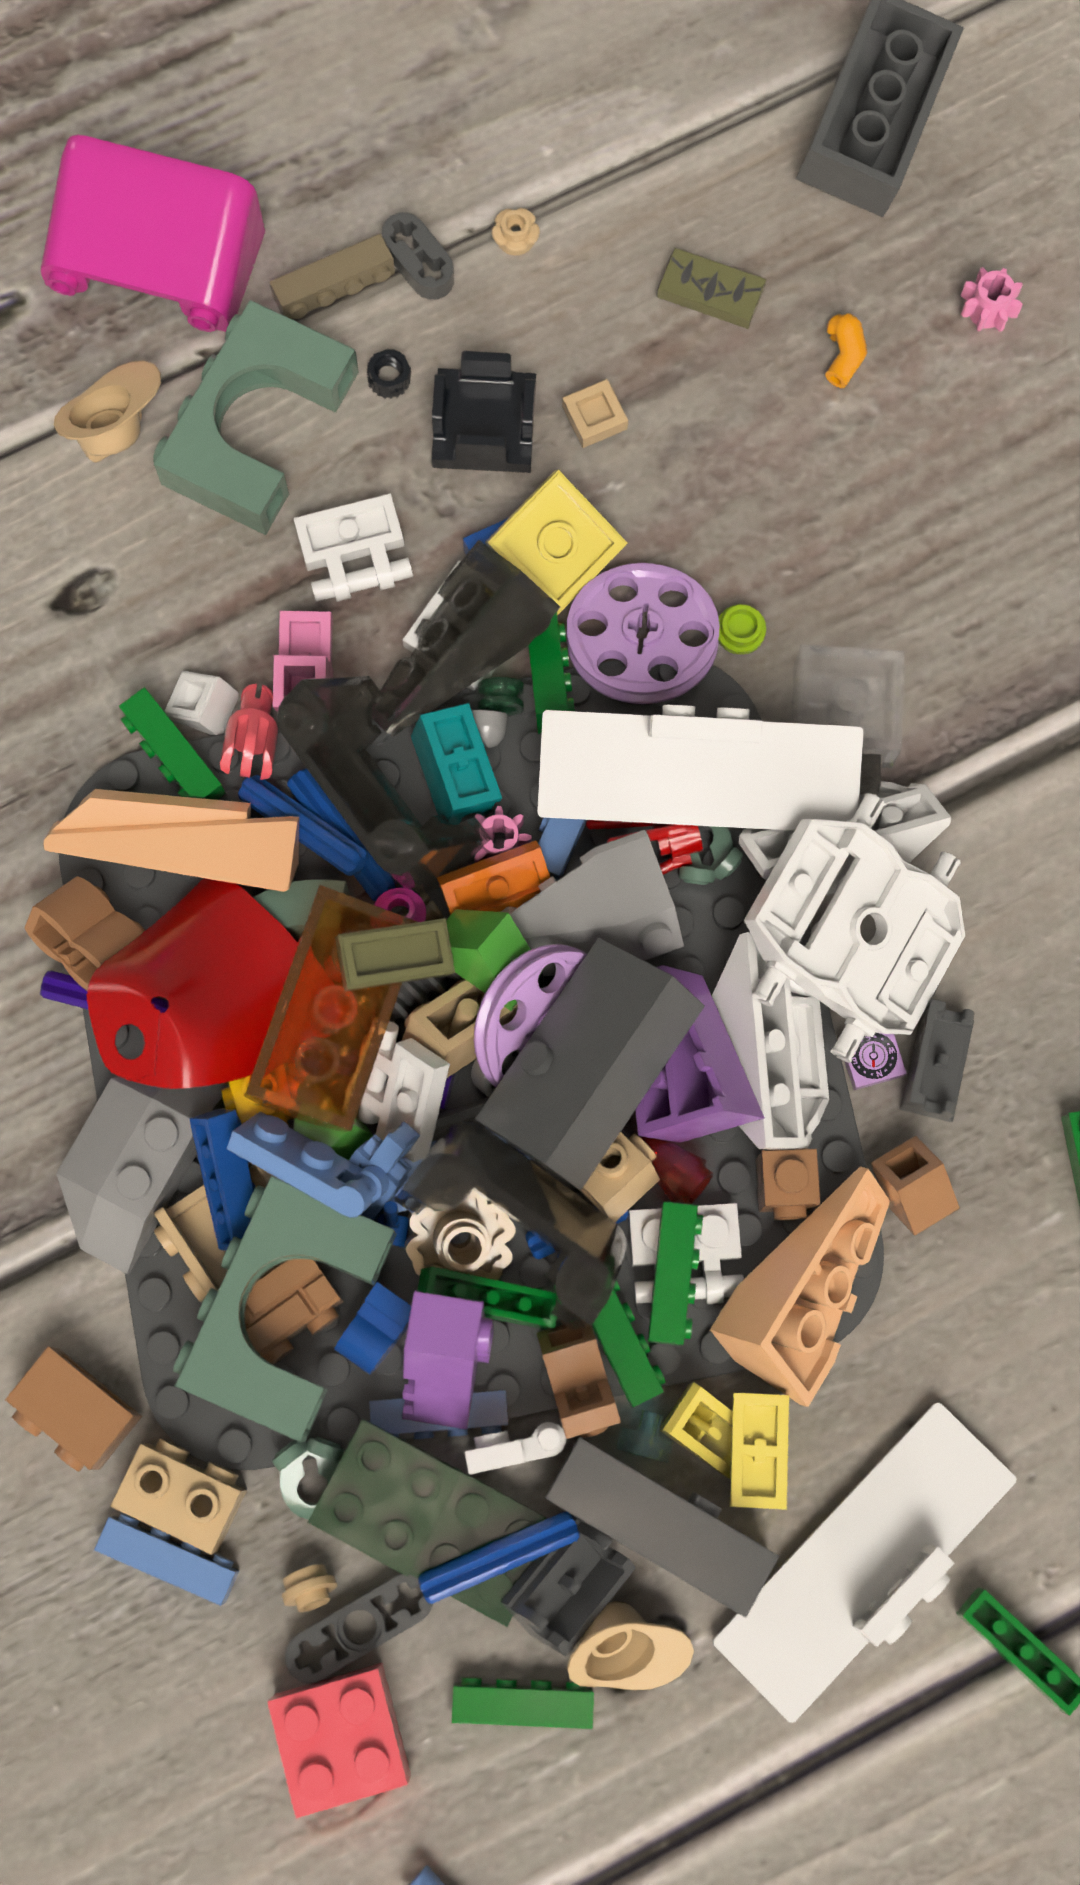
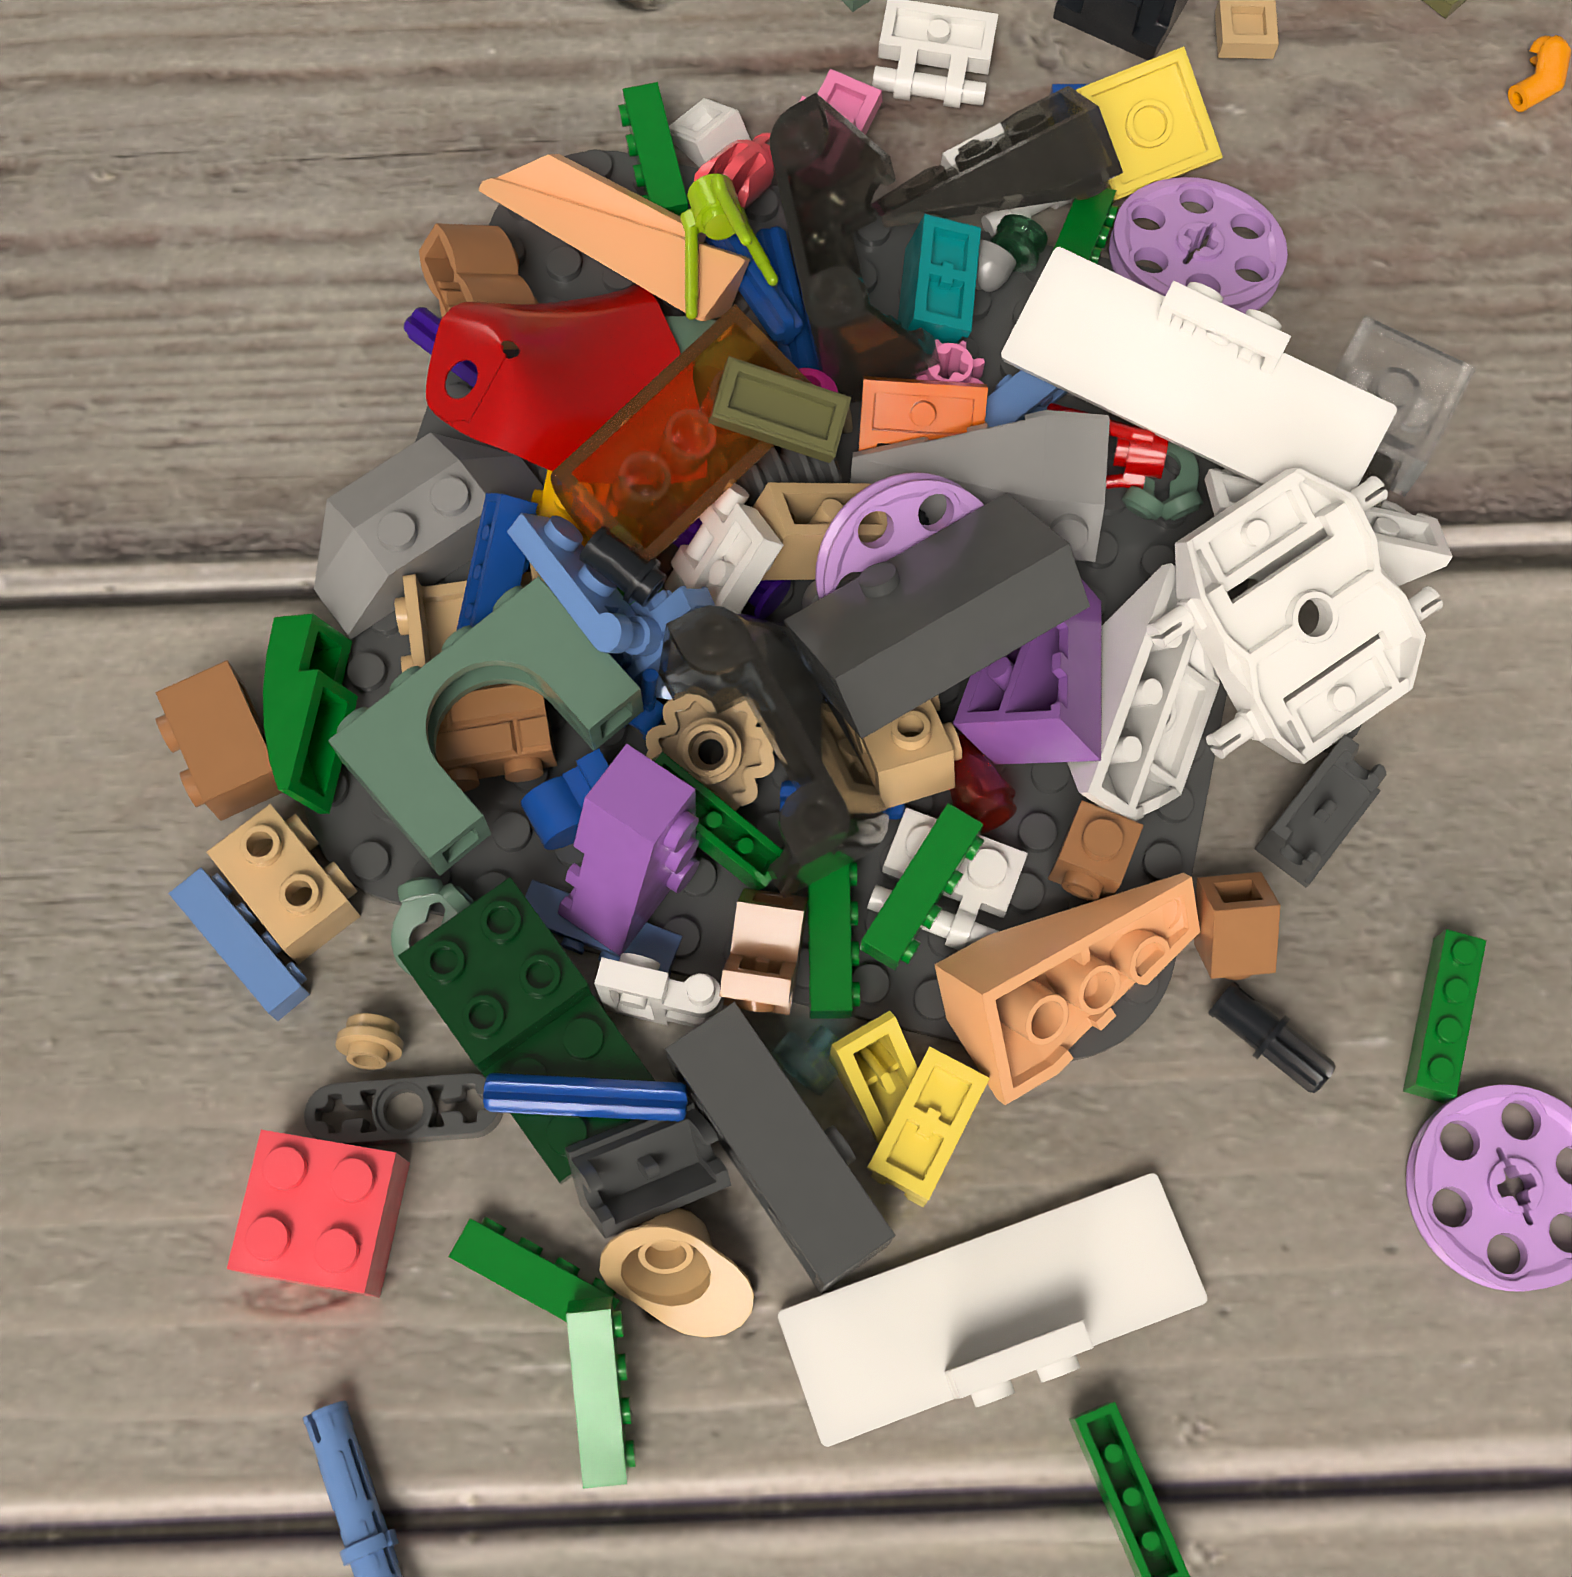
camera: 25 degrees right, 5 degrees down
bright green slope [446,909,543,1011] -> none
lime plate [718,604,766,655] -> none
tile [845,1033,907,1090] -> none
none -> green slope [263,613,358,814]
none -> piece [566,1296,636,1489]
none -> black pin [579,525,667,607]
none -> lime plant [680,173,779,320]
none -> black axle [1208,981,1336,1093]

